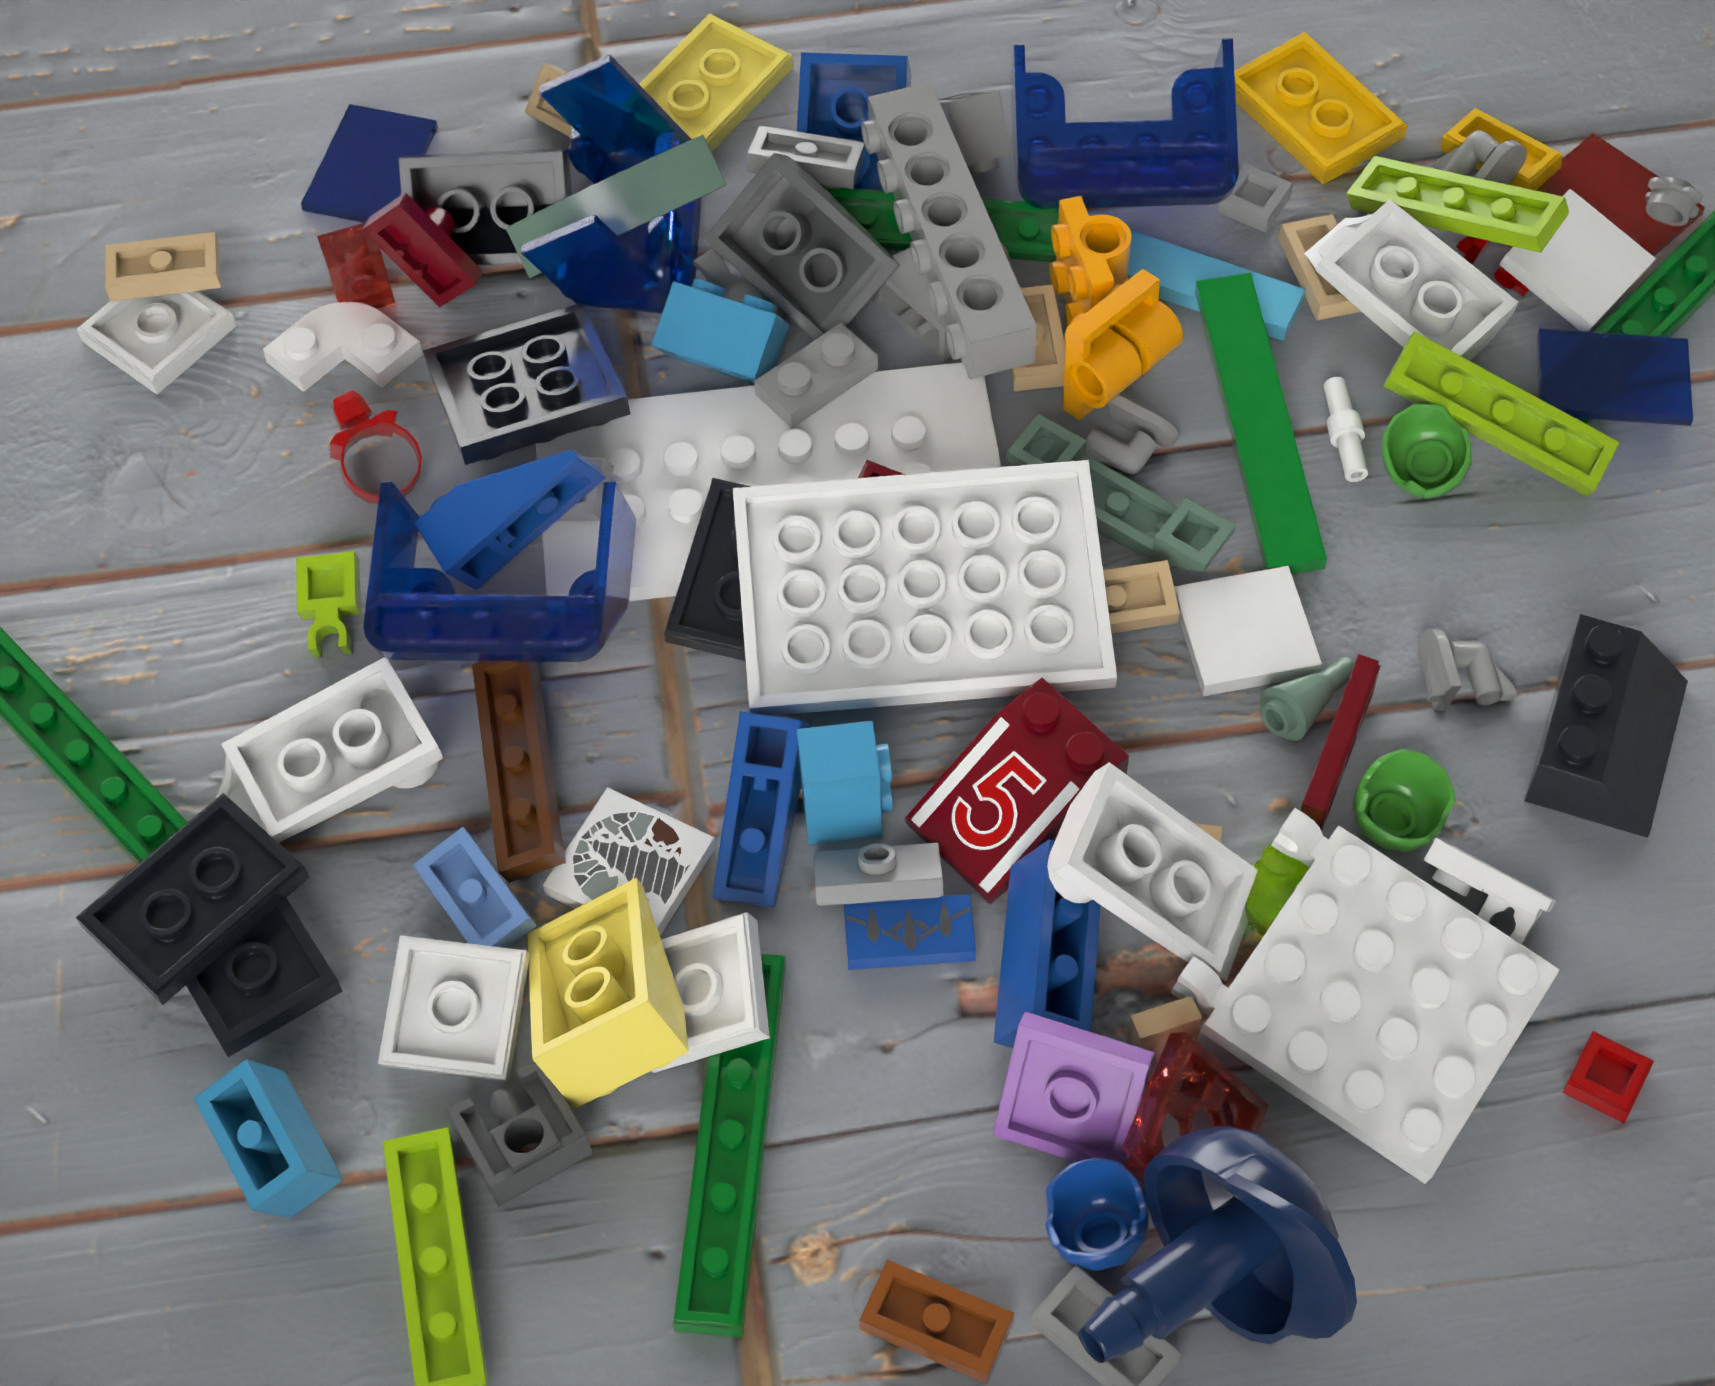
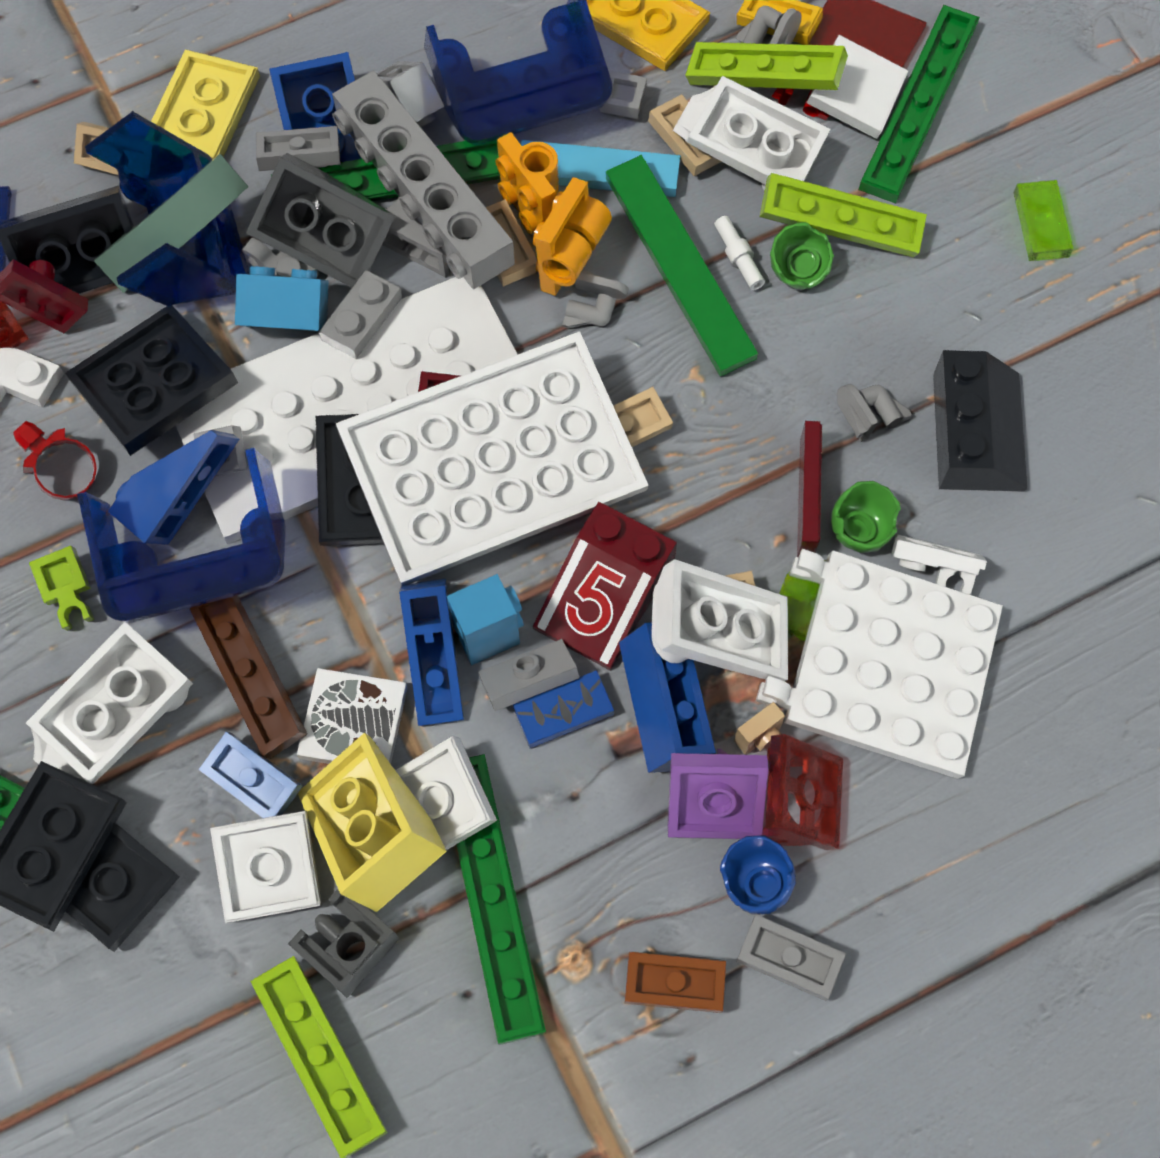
camera: 20 degrees left, 10 degrees up
dark azure brick [193,1059,344,1218] -> none
sand green slope [1006,413,1236,572] -> none
dark blue piece [1078,1126,1357,1363] -> none
white tile [1174,566,1322,696] -> none
sand green cone [1260,657,1354,741] -> none
clear blue piece [1537,328,1693,426] -> none
red tile [1562,1031,1654,1123] -> none
light grey plate [1645,177,1703,226] -> none

